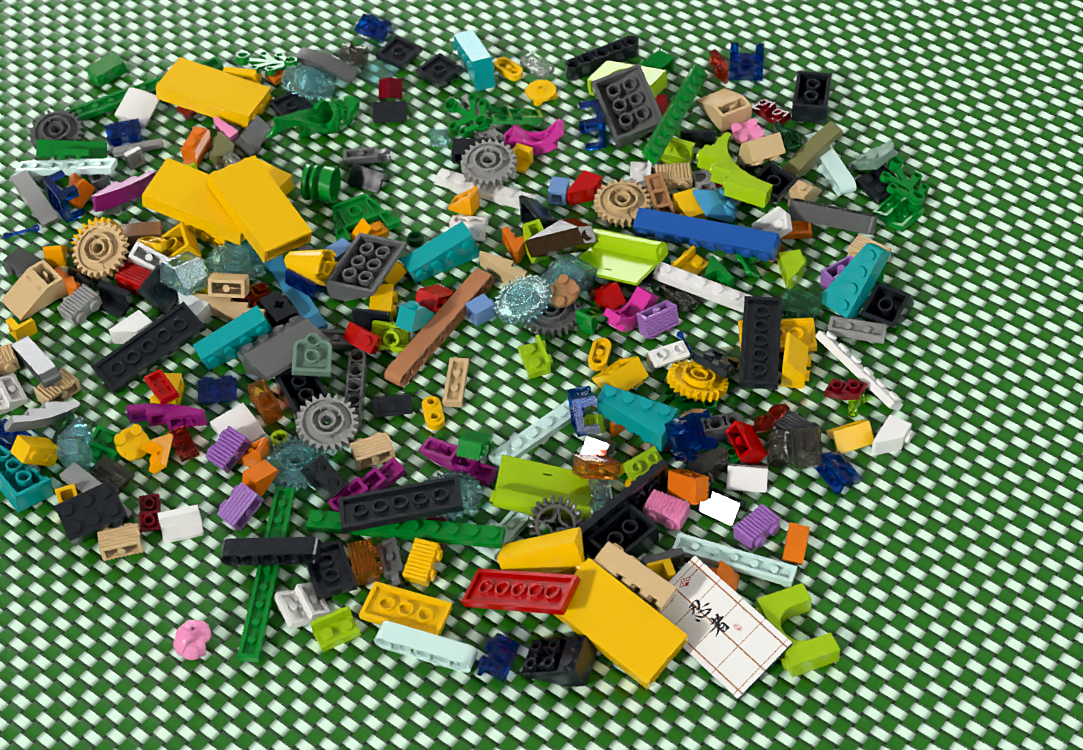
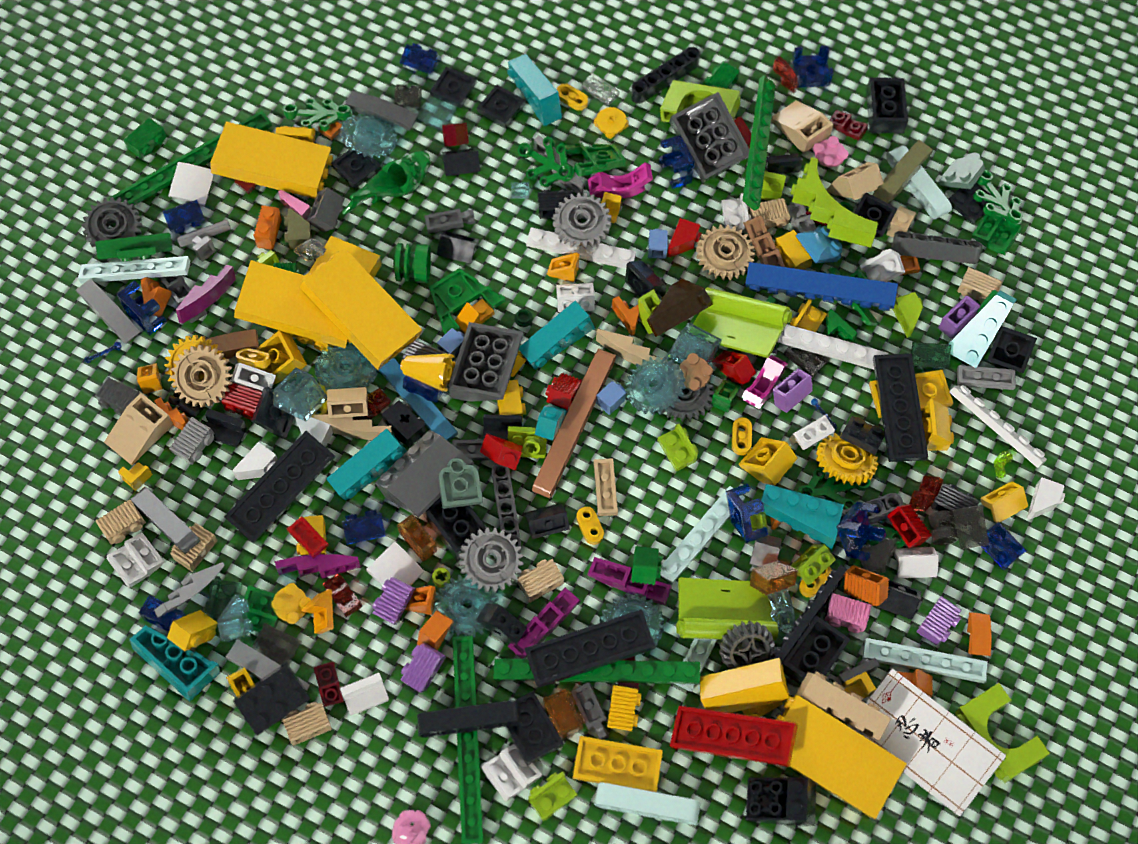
camera: 15 degrees left, 15 degrees up
clear blue bracket [477,633,520,682] -> none
clear green slope [773,121,803,151] -> none
dark red slope [824,378,868,400] -> none

